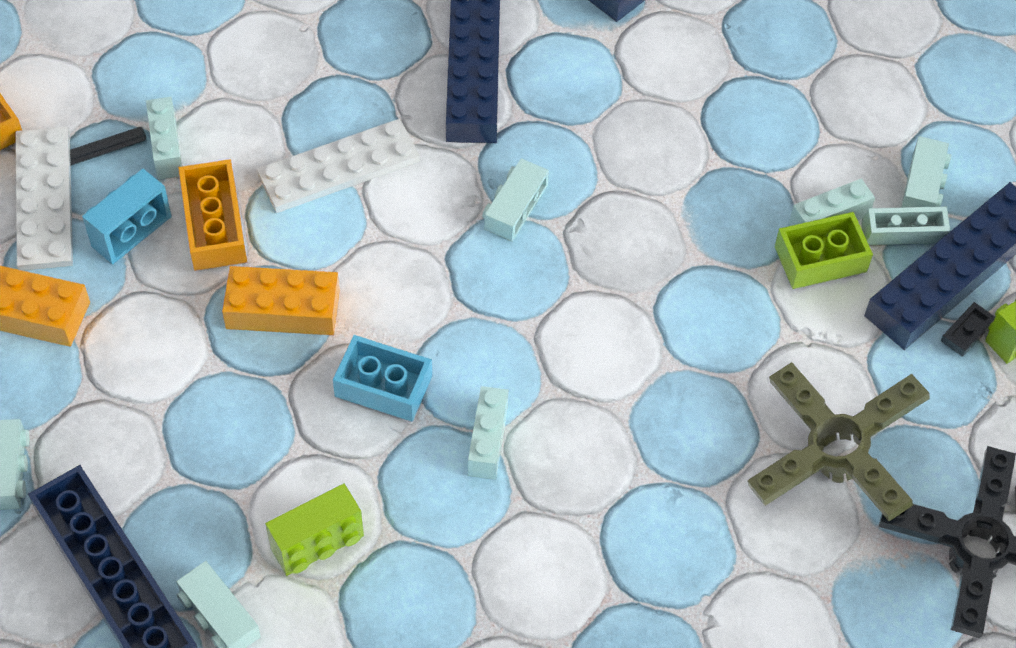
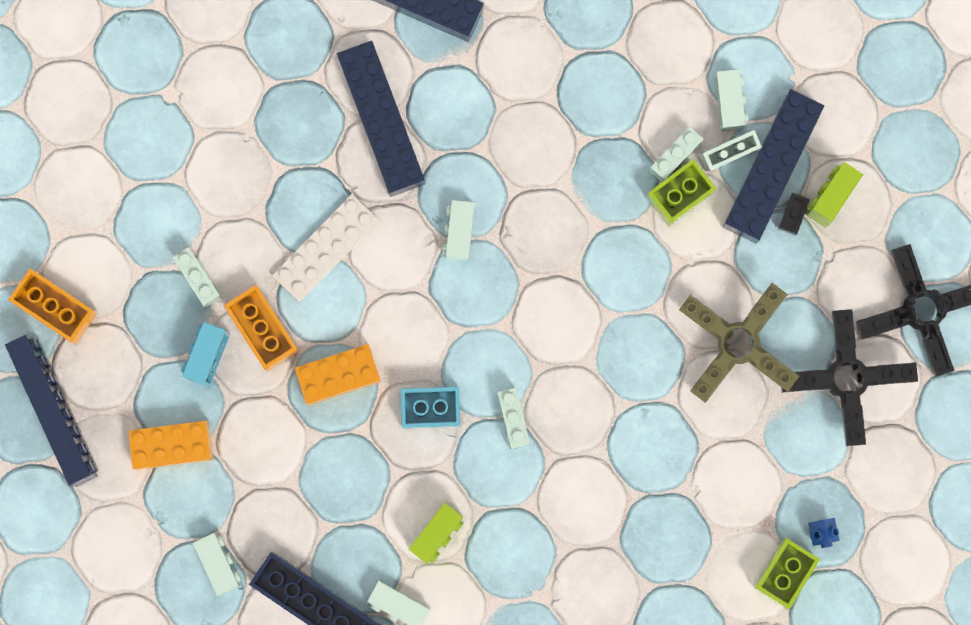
camera: 20 degrees left, 25 degrees up
white plate [16,127,73,271] -> none
black axle [70,127,146,166] -> none

